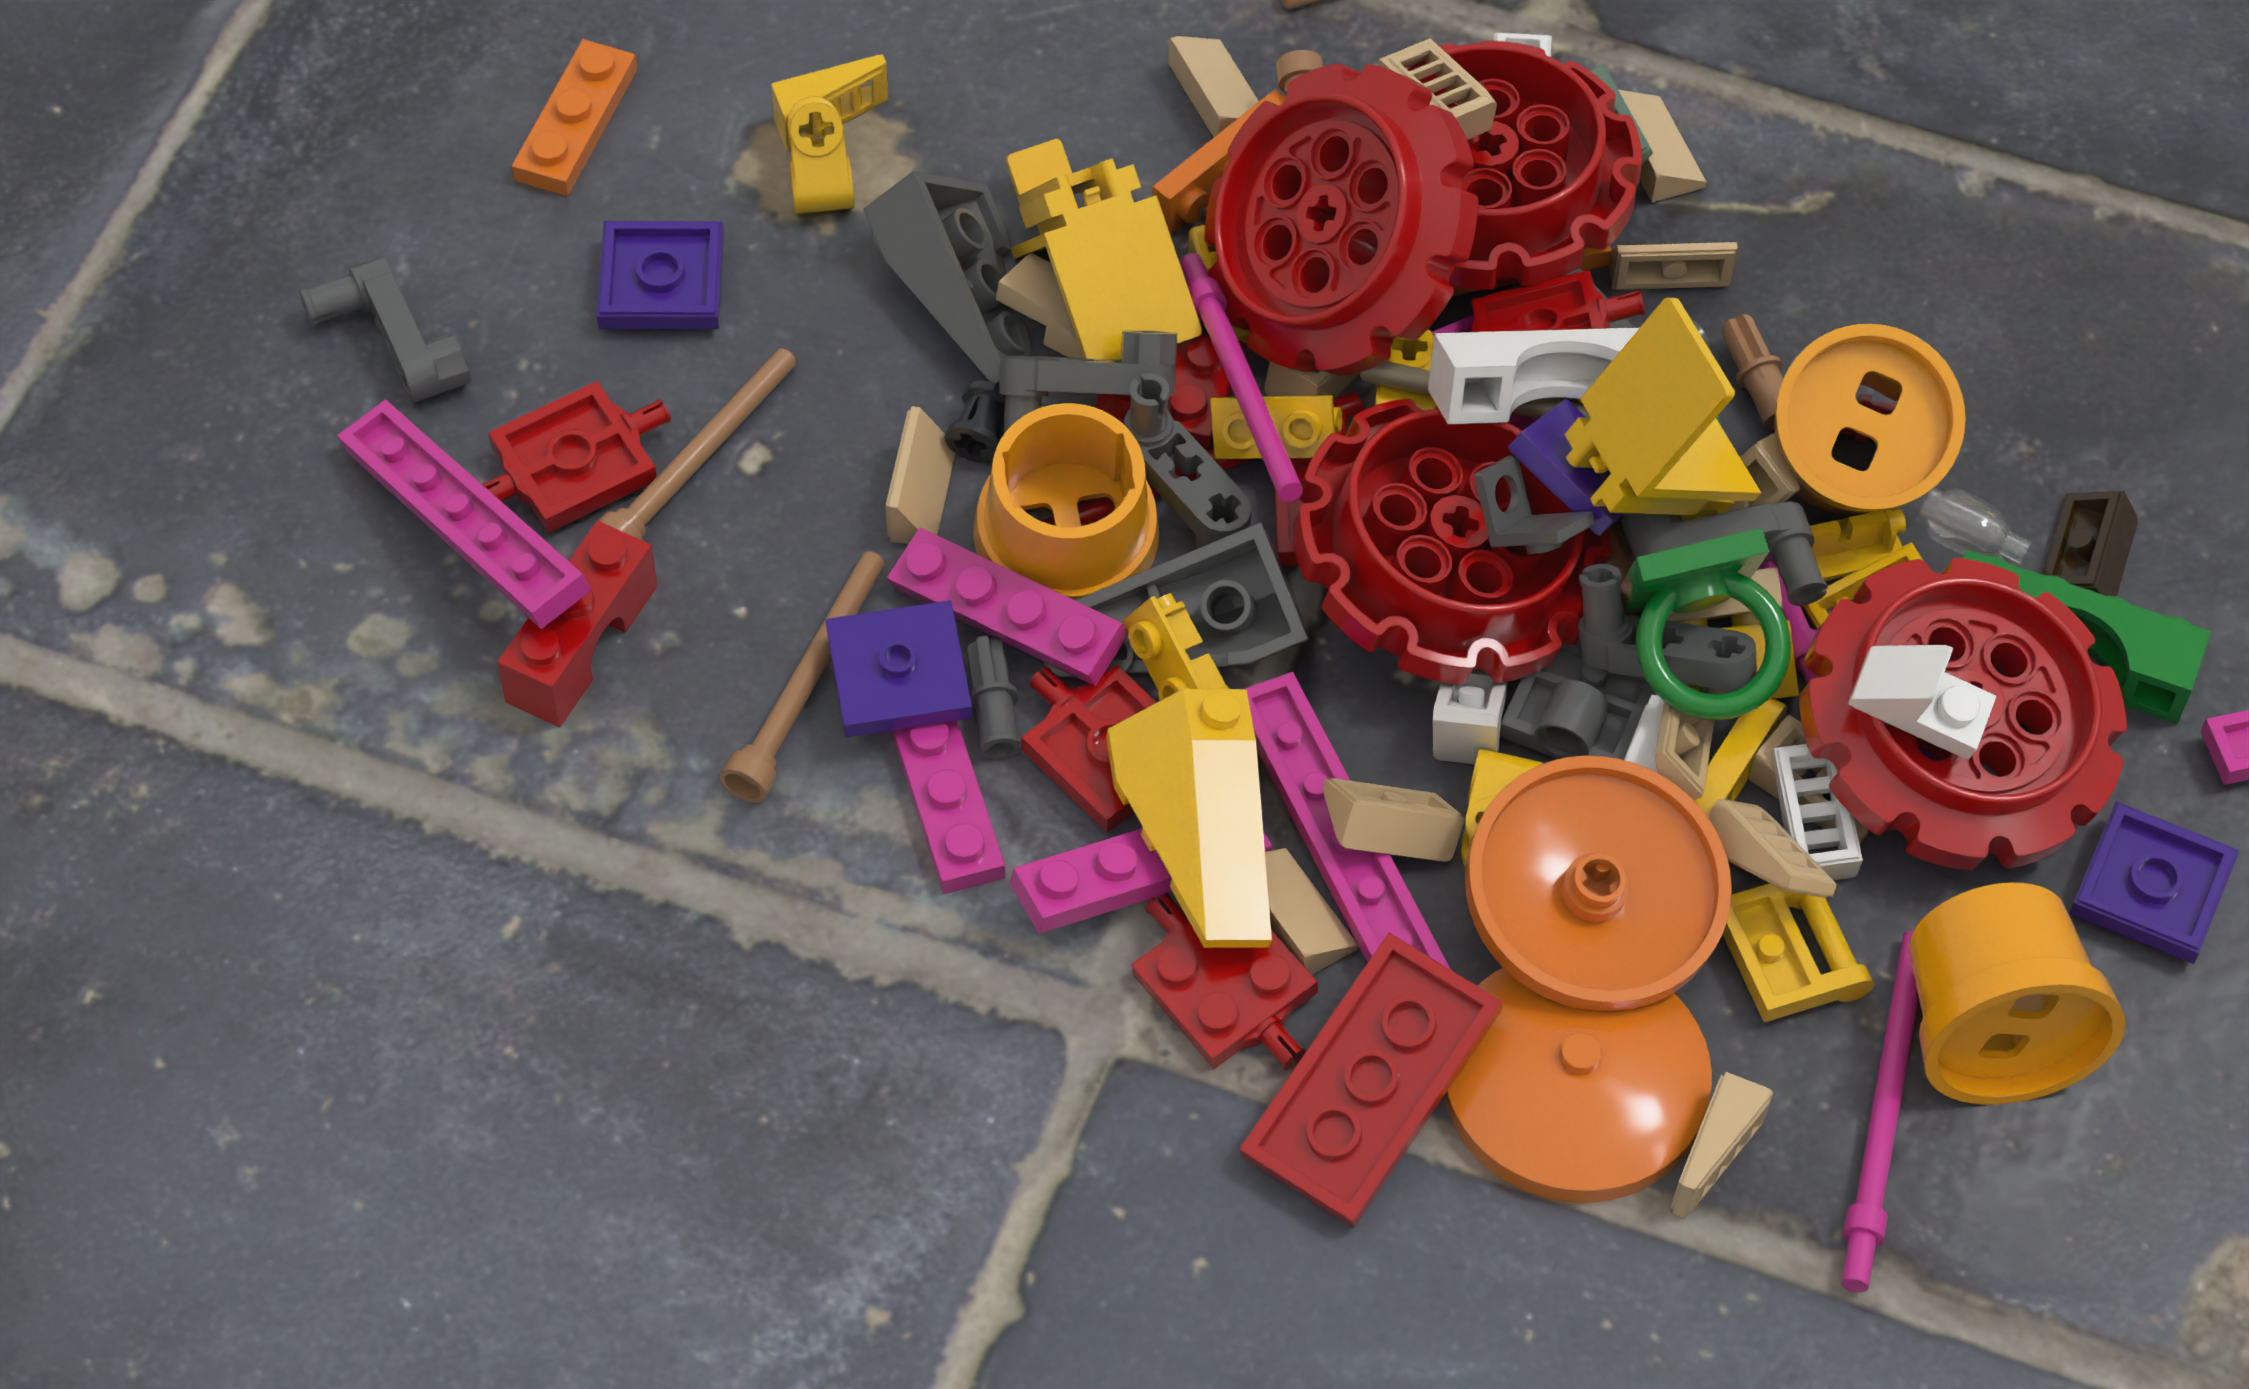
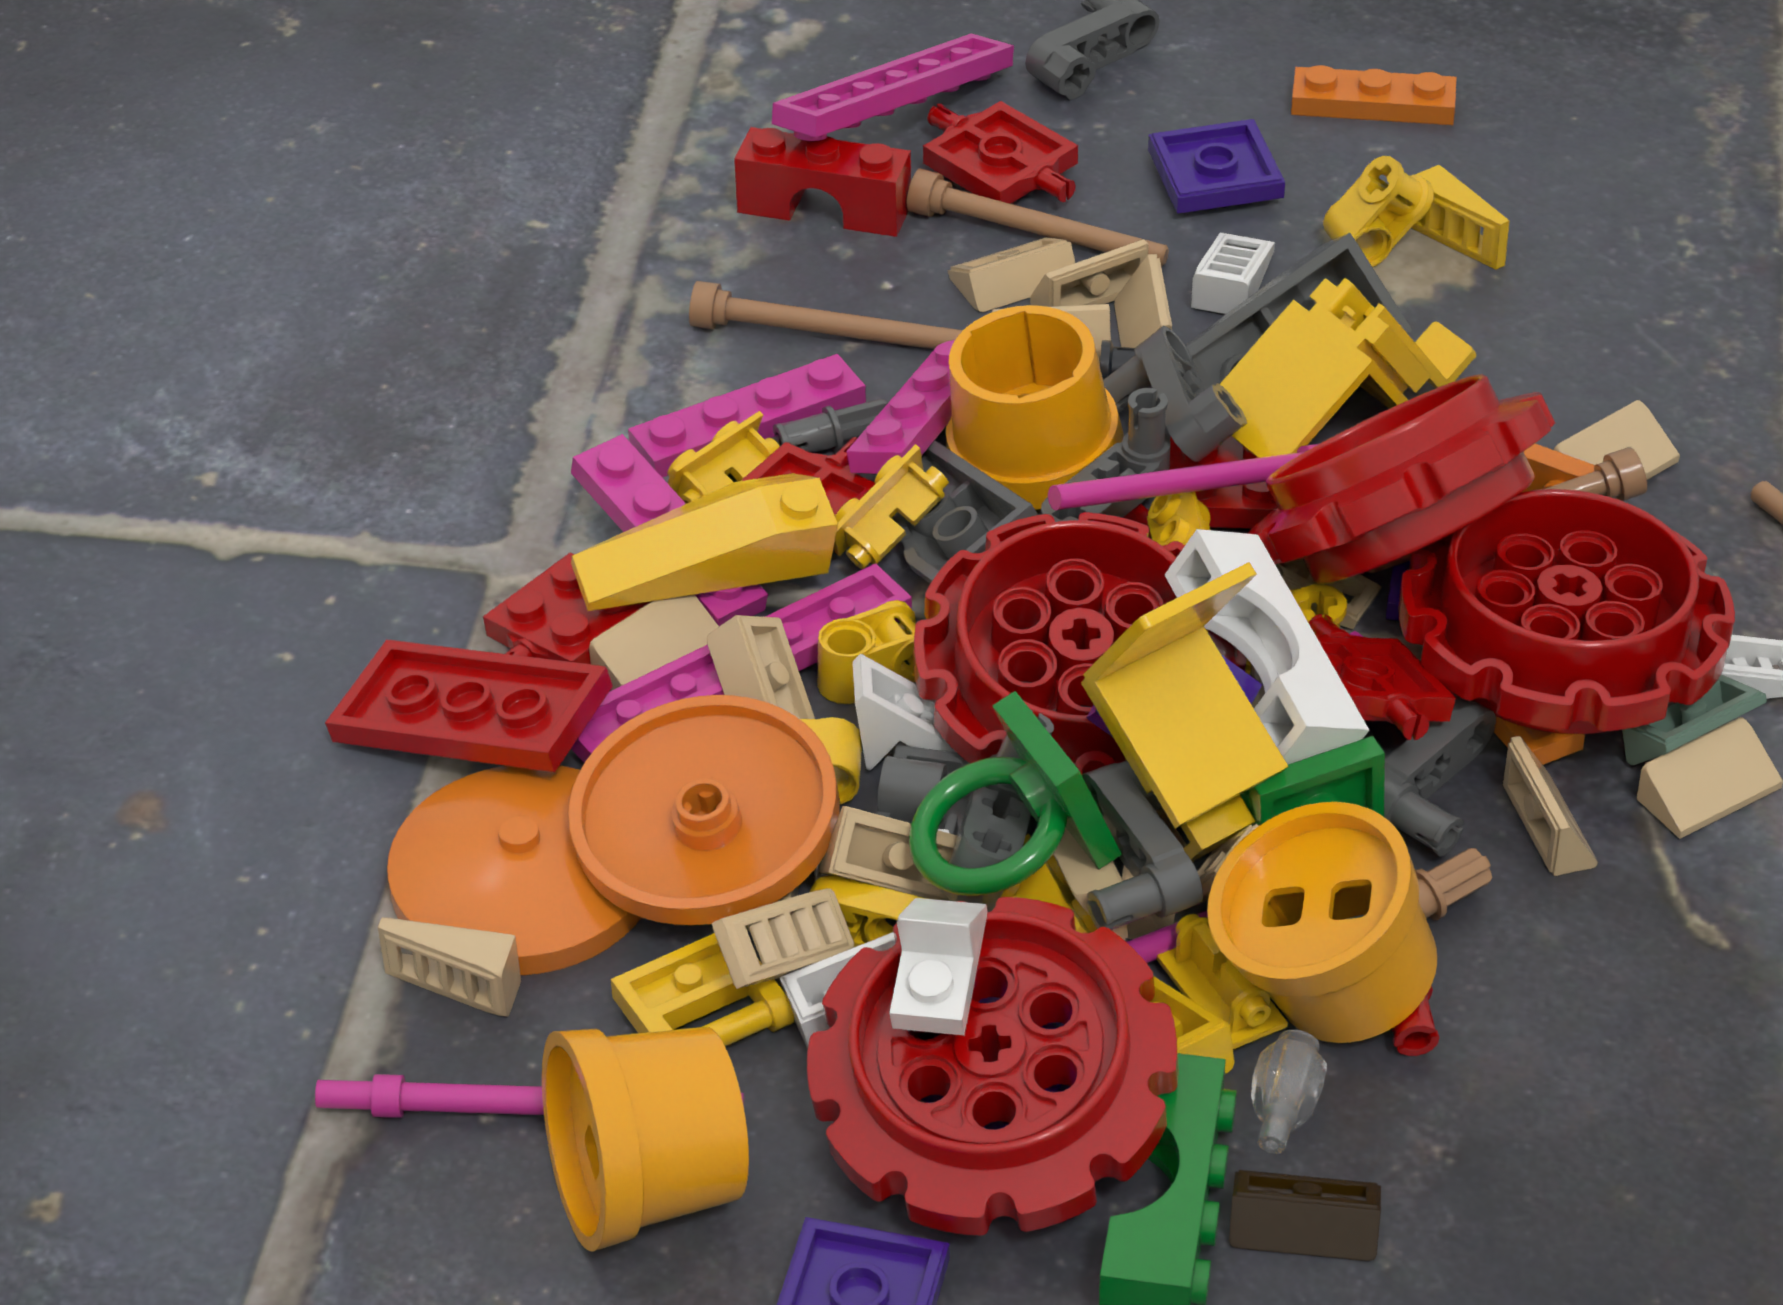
camera: 80 degrees right, 15 degrees down
dark purple plate [825,600,972,738] -> none
tan slope [1378,38,1497,140] -> none
dark grey bracket [1474,455,1595,554] -> none
none -> yellow hinge [667,411,780,504]
none -> yellow piece [817,600,916,704]
none -> tan slope [948,238,1075,312]
none -> tan slope [1030,239,1148,307]
none -> tan slope [1114,254,1172,348]
none -> white slope [1191,233,1275,314]

